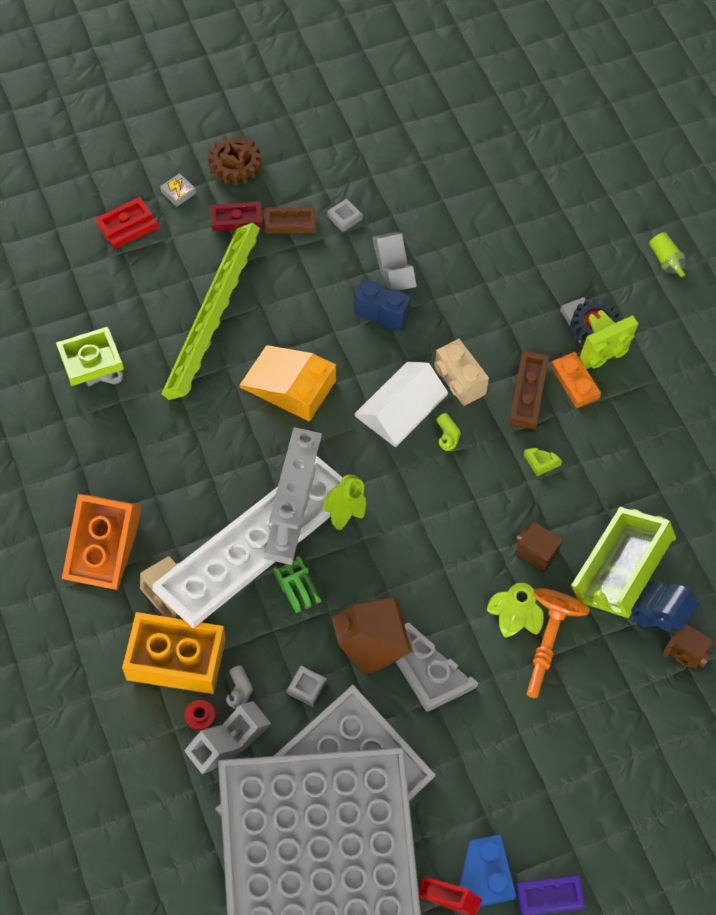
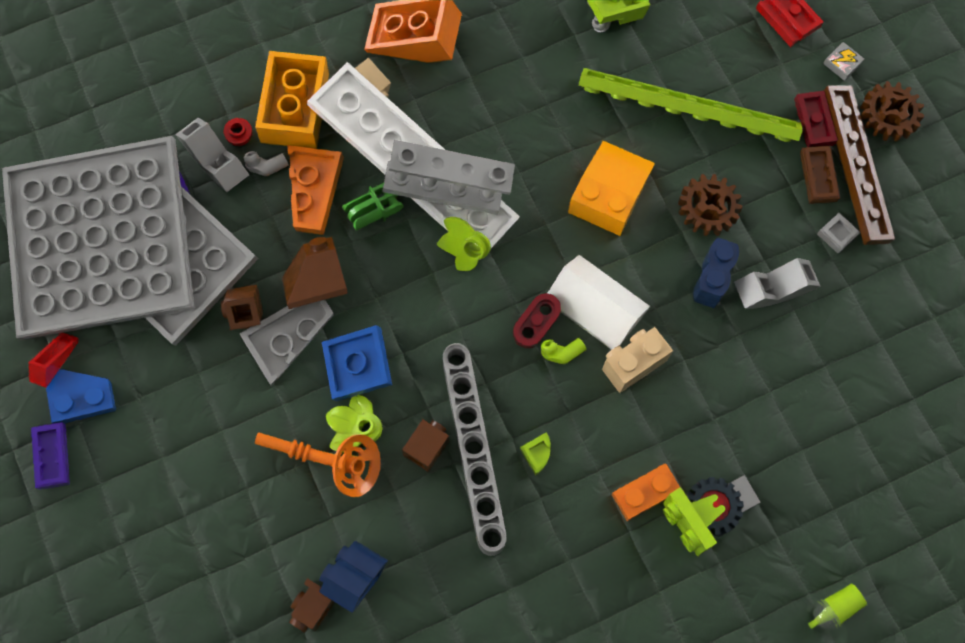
camera: 85 degrees right, 10 degrees up
light grey tile [287,666,327,707] -> none
reddish brown plate [509,351,549,429] -> none
lime door [571,507,676,618] -> none
none -> reddish brown brick [221,284,263,330]
none -> orange wing [287,145,344,235]
none -> blue hinge [322,325,392,401]
none -> light grey beam [443,343,506,556]
none -> dark red plate [513,293,561,348]
none -> reddish brown gear [678,174,743,236]
none -> plate [823,86,895,245]

